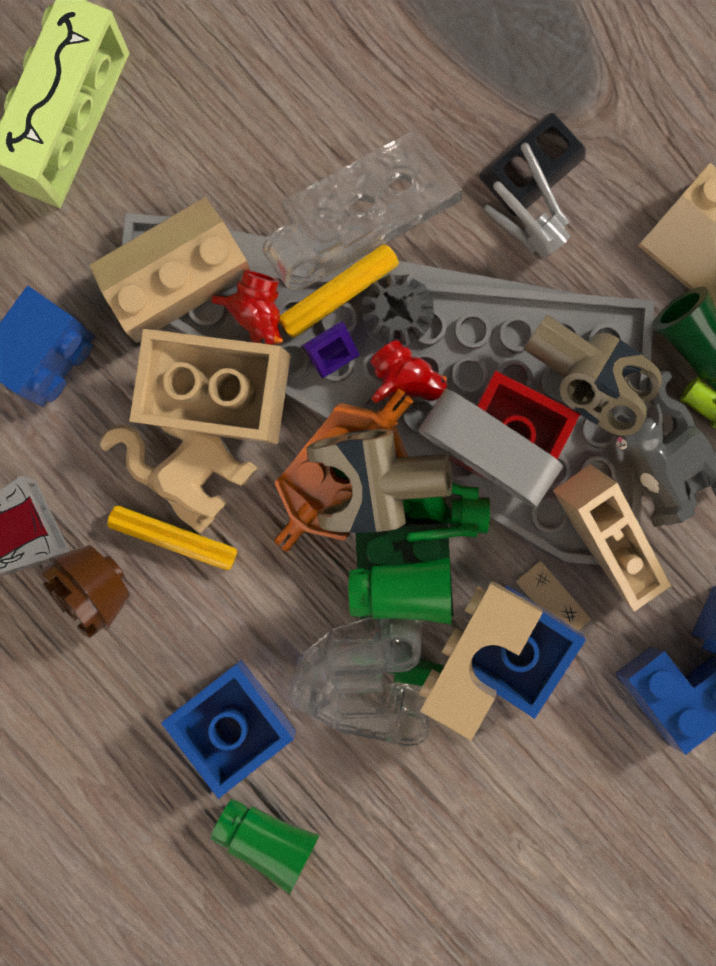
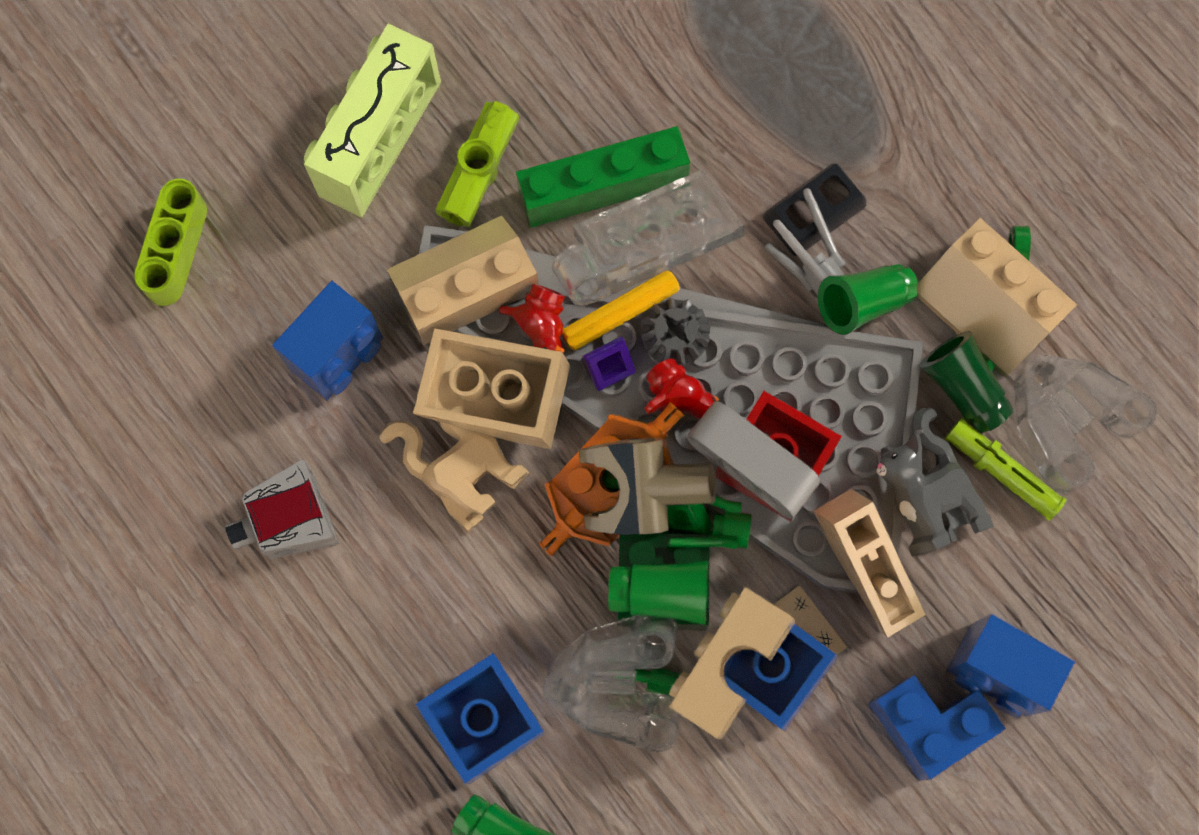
camera: 10 degrees right, 10 degrees down
reddish brown cone [38,545,130,638] -> none
yellow axle [107,506,237,570] -> none
dark tan connector [523,315,662,436] -> none
none -> lime piece [436,101,519,227]
none -> green brick [516,126,691,228]
none -> green plant [818,264,918,335]

